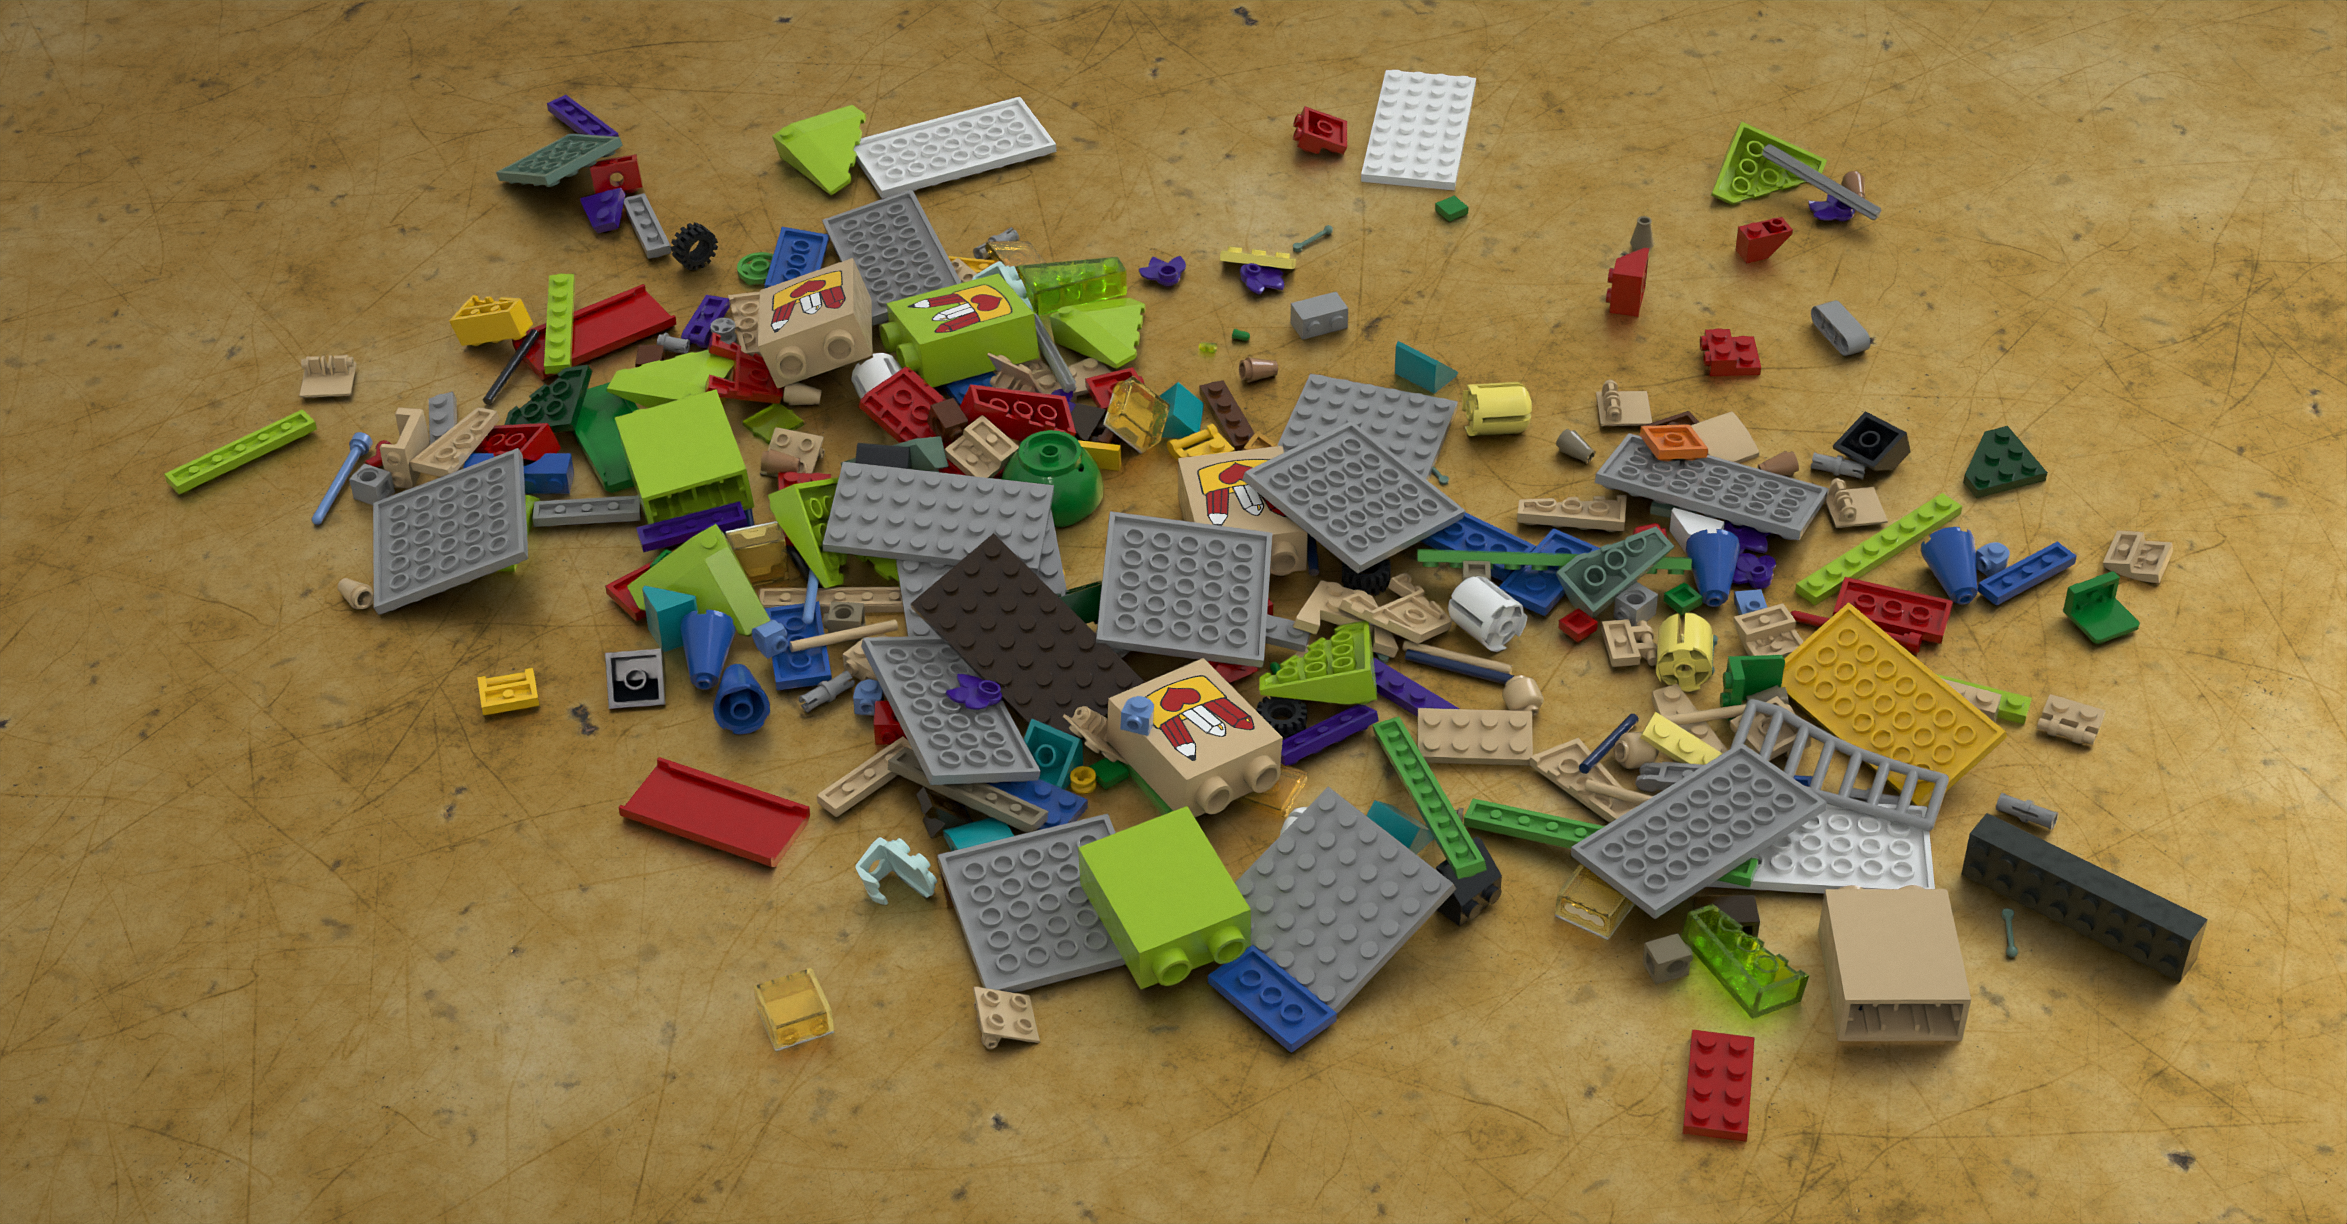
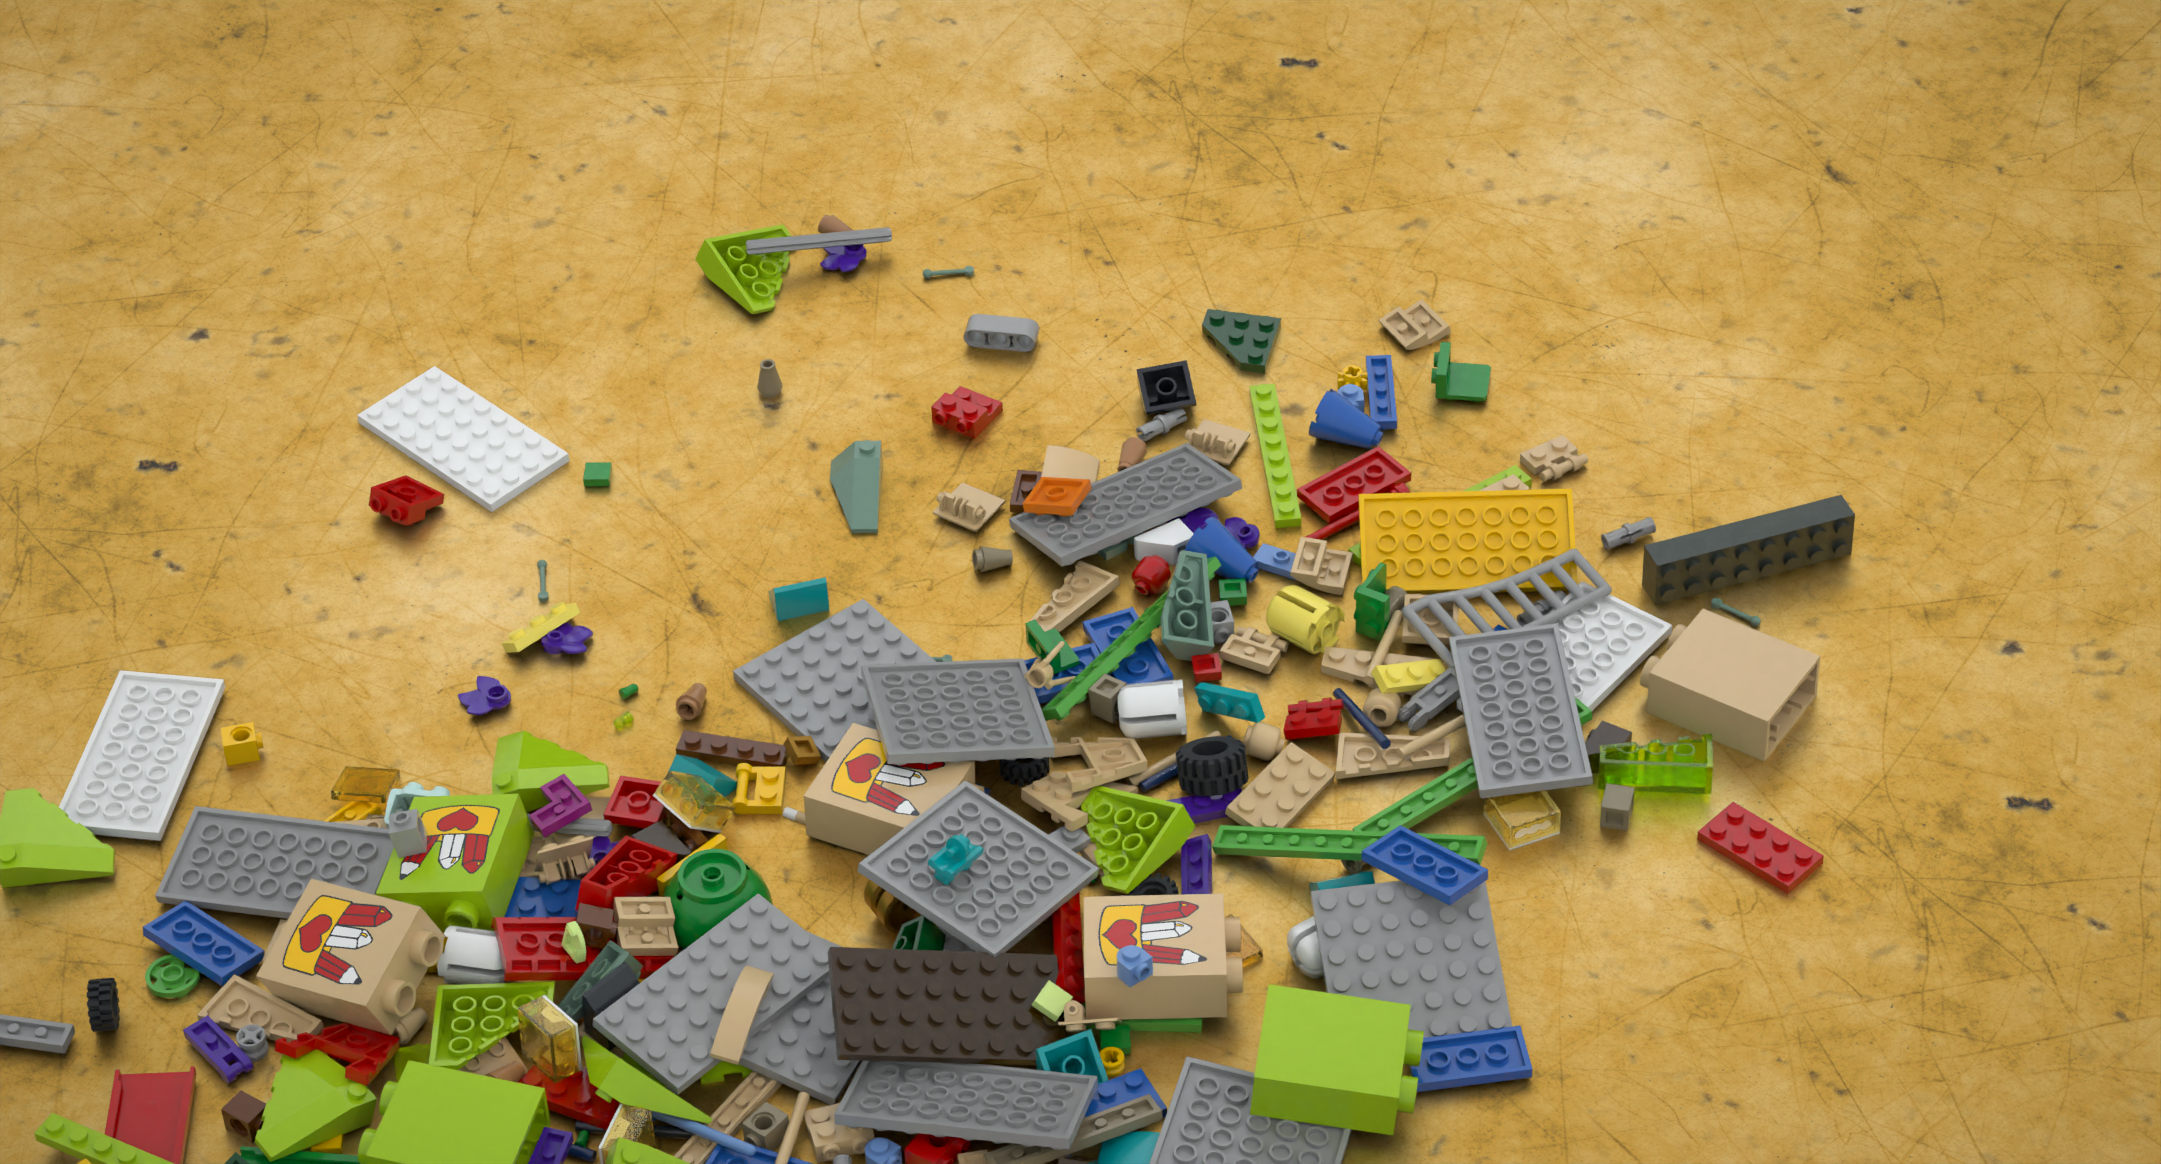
camera: 55 degrees left, 0 degrees up
light grey pin [657,333,690,354] -> none
dark purple plate [946,674,1002,710] -> none
light grey pin [973,228,1019,260] -> none
clear neon green wedge [1017,257,1127,316] -> none
light grey brick [1290,292,1348,340] -> none
light yellow cylinder [1462,382,1532,436] -> none
red slope [1606,248,1650,317] -> none
red slope [1735,217,1793,264] -> none
none -> yellow brick [220,722,264,766]
none -> light grey brick [389,809,427,858]
none -> lime slope [429,981,555,1070]
none -> clear yellow piece [517,995,582,1083]
none -> magenta plate [529,774,593,838]
none -> yellowish green tile [561,921,586,963]
none -> tan slope [710,965,774,1065]
none -> sand green wedge [830,440,883,533]
none -> sand green hinge [923,266,974,279]
none -> teal hips [928,834,984,885]
none -> tan plant [1024,641,1075,690]
none -> green panel [1025,619,1080,674]
none -> yellowish green tile [1032,980,1073,1022]
none -> black tyre [1176,736,1249,796]
none -> teal plate [1194,682,1265,723]
none -> red plate [1283,697,1344,740]
none -> yellow gear [1337,365,1368,390]
none -> blue plate [1362,825,1488,905]

